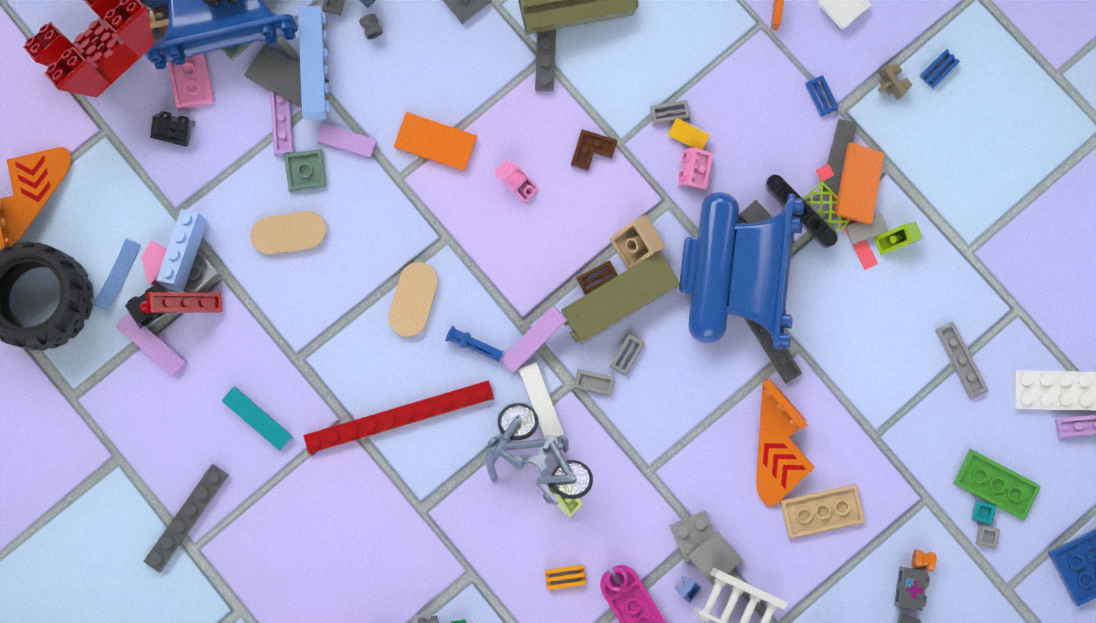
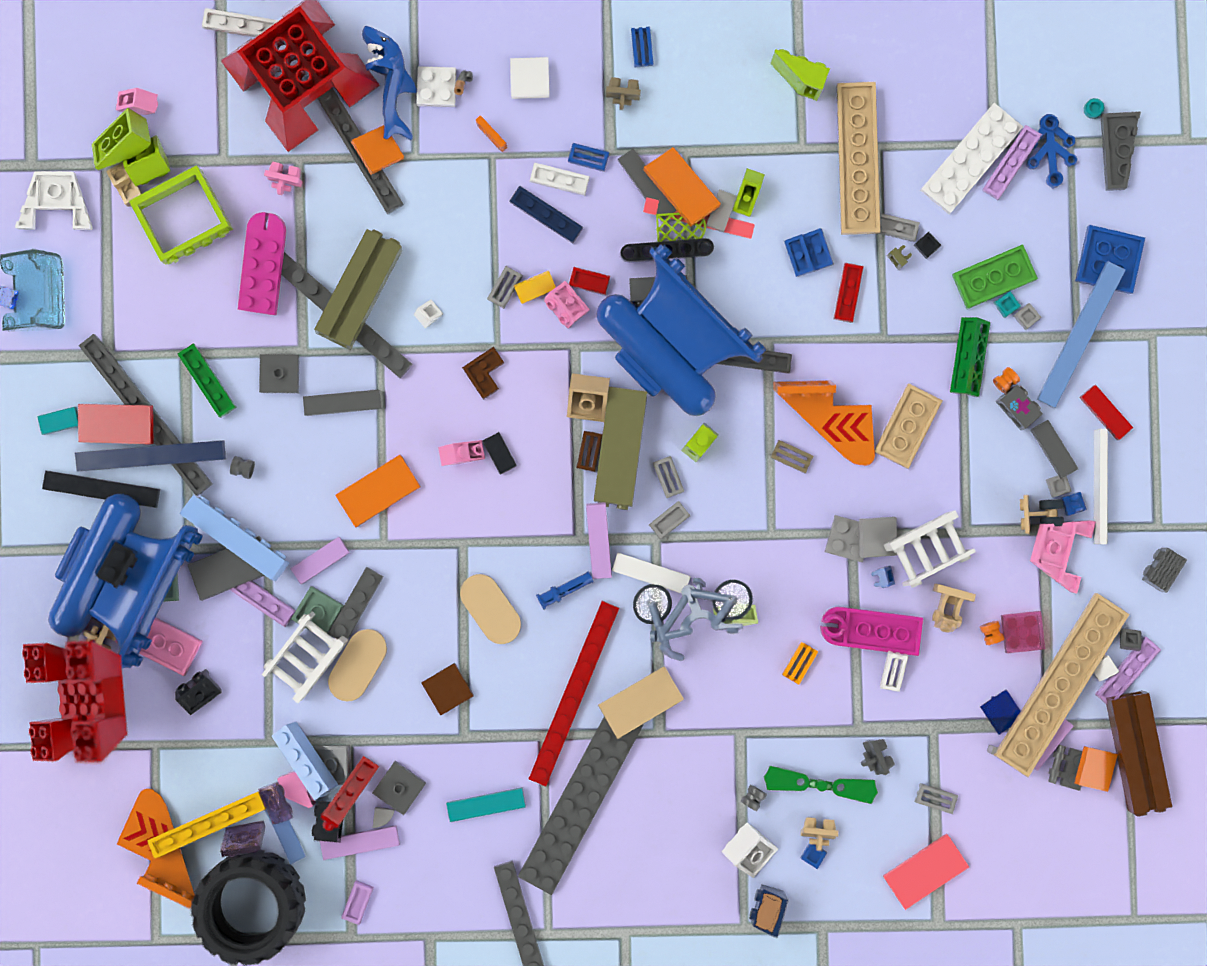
camera: 55 degrees left, 5 degrees up
none -> yellow plate [147,791,266,859]
none -> clear purple plate [220,820,266,857]
none -> clear purple plate [258,781,293,825]
none -> white fence [262,612,349,703]
none -> dark grey tile [303,389,382,416]
none -> dark grey plate [328,567,384,639]
none -> lavender tile [341,880,374,925]
none -> dark grey plate [372,761,426,816]
none -> light grey tile [373,807,395,828]
none -> white slope [414,300,443,328]
none -> reddish brown tile [421,663,474,716]
none -> black tile [482,432,517,475]
none -> dark blue tile [509,186,583,244]
none -> dark grey plate [518,717,644,895]
none -> white tile [530,162,590,196]
none -> red tile [569,267,610,295]
none -> tan tile [598,666,684,739]
none -> lime torso [681,423,719,462]
none -> lime slope [770,49,830,101]
none -> dark tan tile [770,440,813,473]
none -> blue slope [784,228,834,277]
none -> red tile [833,263,864,323]
none -> tan plate [837,82,880,235]
none -> olive tile [886,245,912,270]
none -> black tile [914,231,941,259]
none -> green fence [950,317,991,397]
none -> medium blue tile [1037,261,1125,408]

